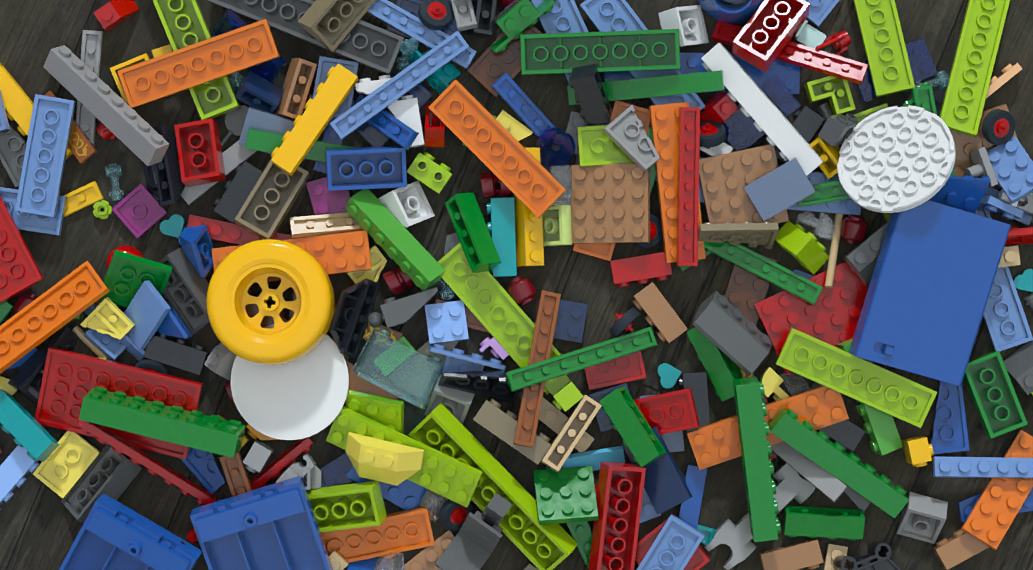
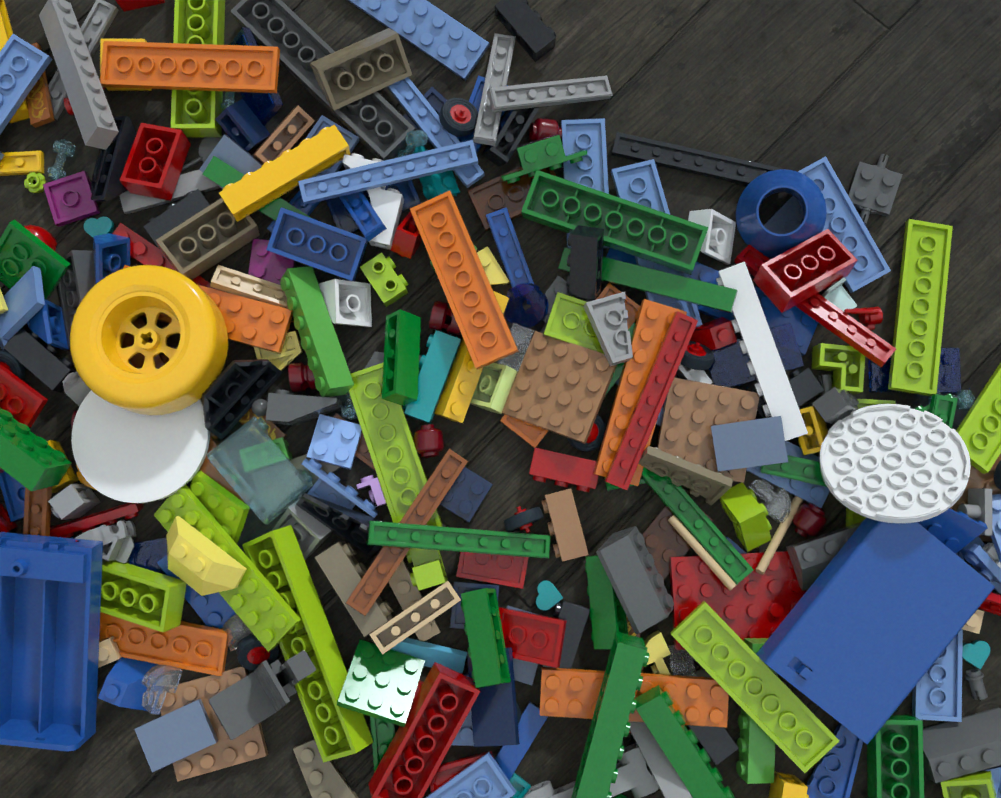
camera: 25 degrees right, 5 degrees down
none -> tan bar [668,515,736,591]

